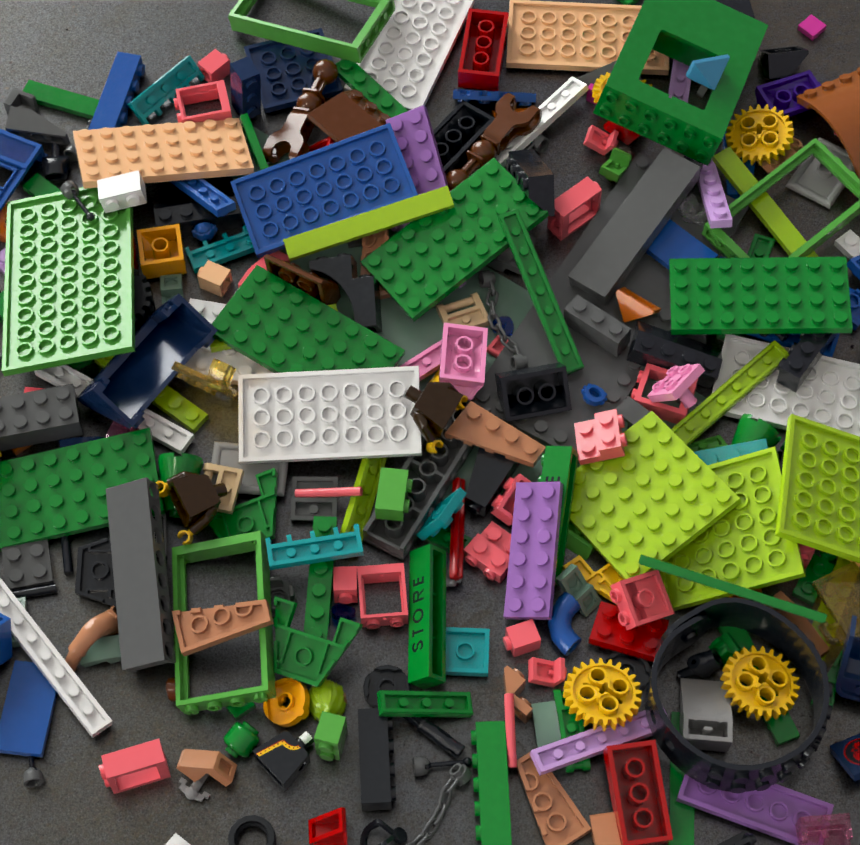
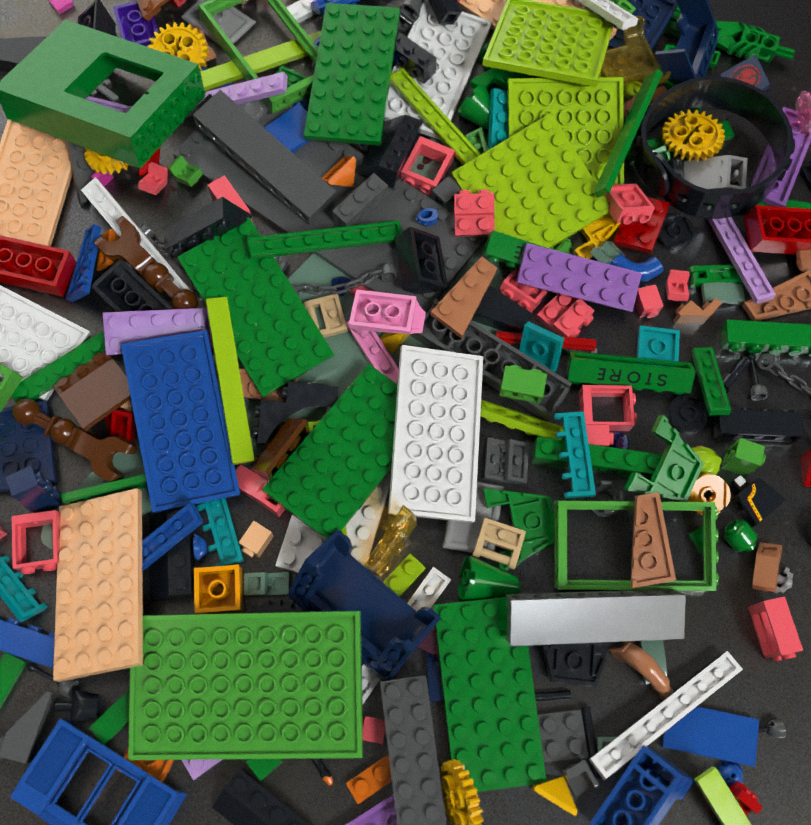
camera: 90 degrees left, 10 degrees up
hinge [60,180,95,221] -> none
white brick [97,170,147,213] -> none
dark brown torso [156,471,227,545] -> none
reddish brown tile [166,677,176,702] -> none
coral piece [295,487,363,498] -> none
dark brown torso [404,382,468,454] -> none
coral piece [504,693,517,768] -> none
yellow gear [563,658,642,731] -> none
bright pink plate [647,364,705,408] -> none
dark azure slope [686,54,730,90] -> none

